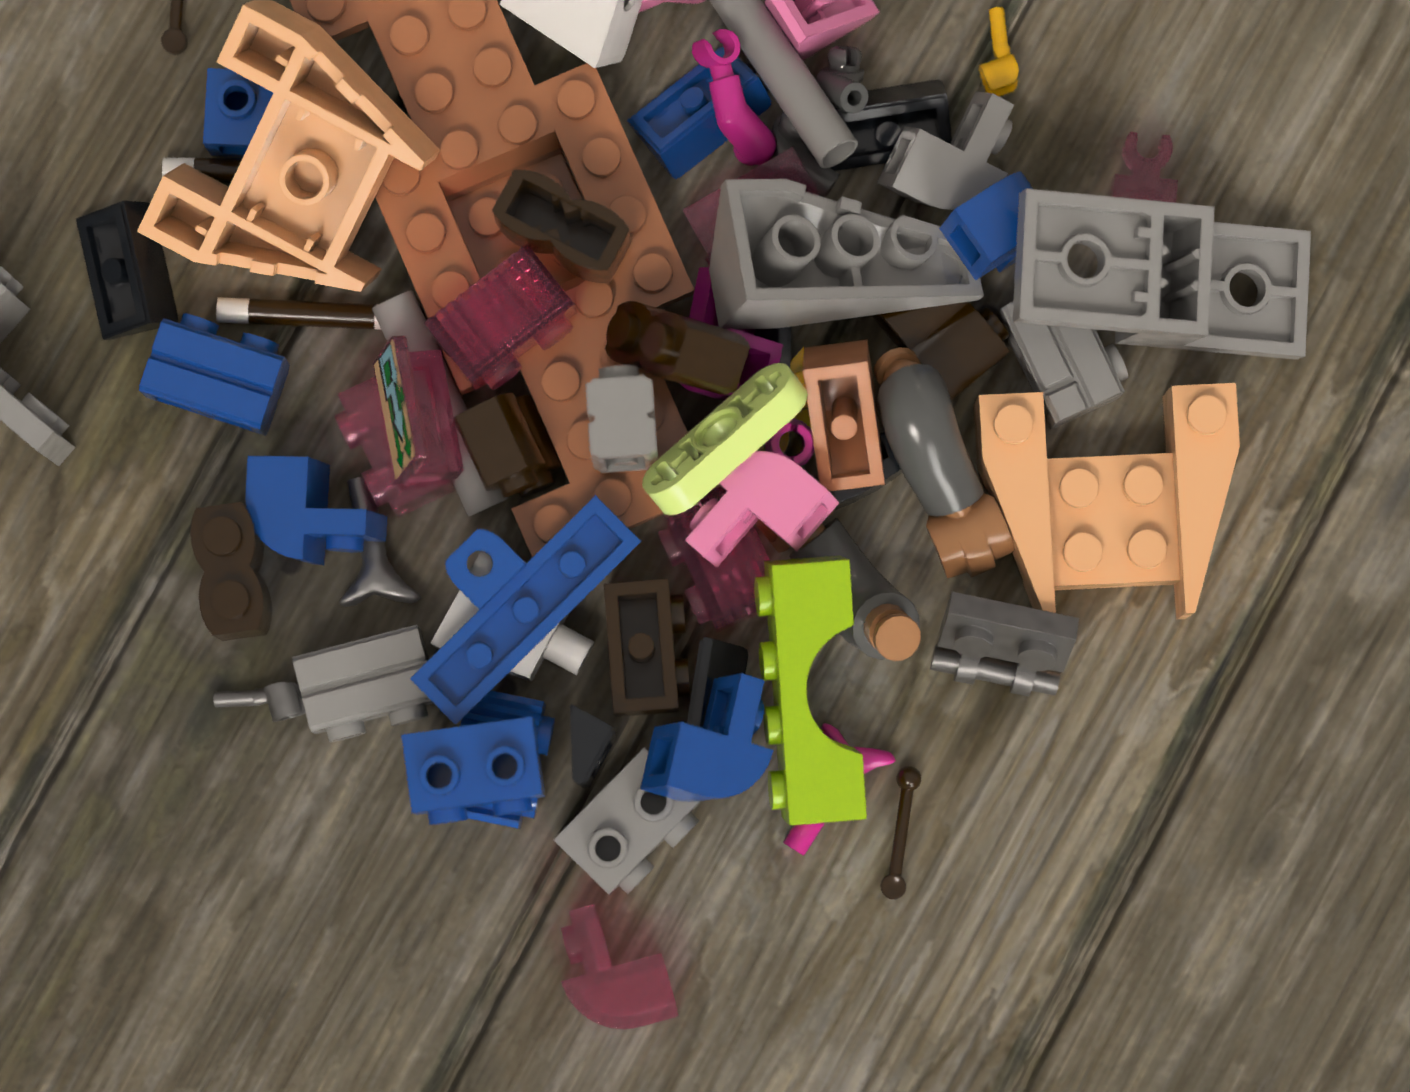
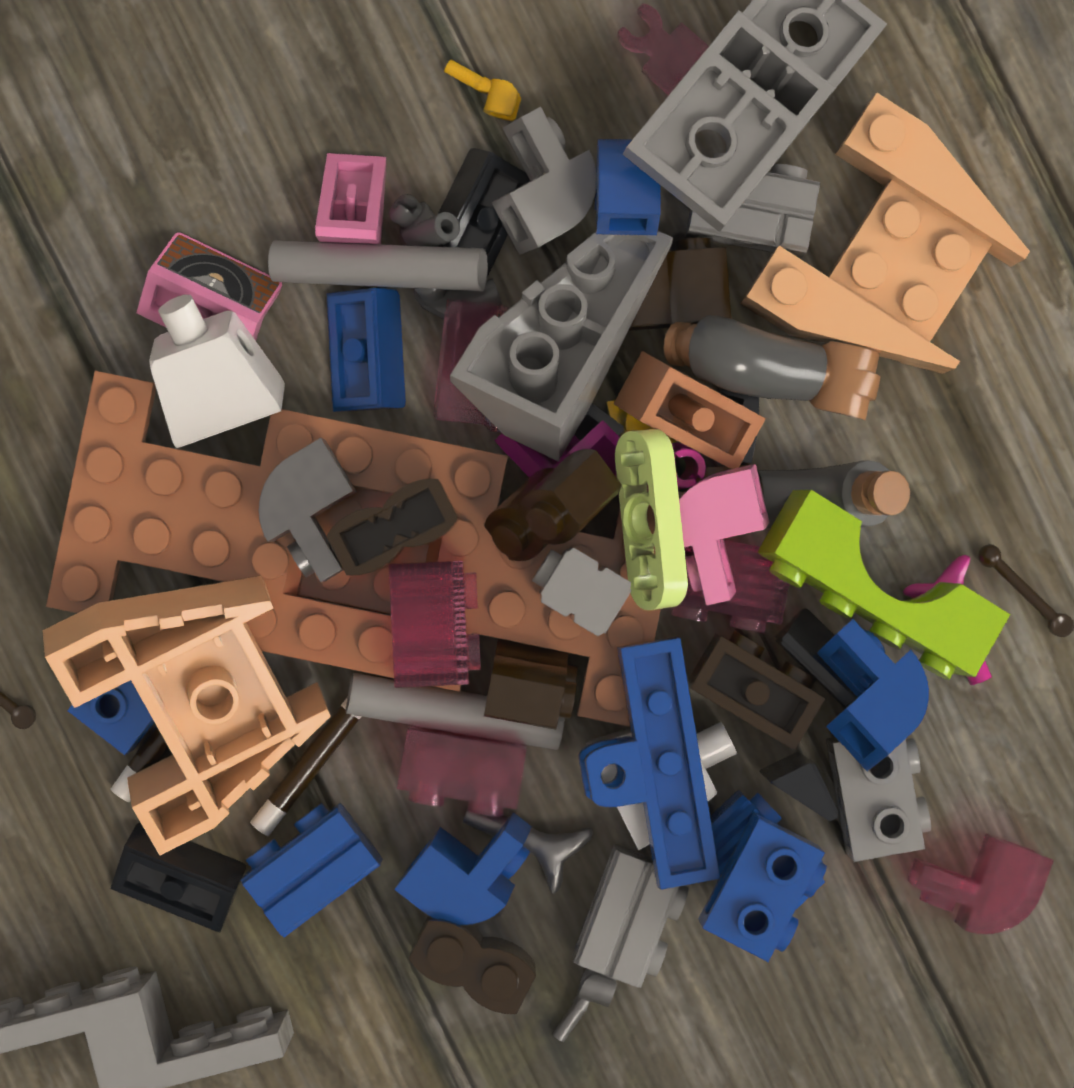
camera: 55 degrees left, 5 degrees up
clear pink panel [373,335,464,484] -> none
dark pink arm [692,29,776,166] -> none
flat silver plate [930,591,1079,697] -> none
none -> flat silver brick [259,438,356,582]

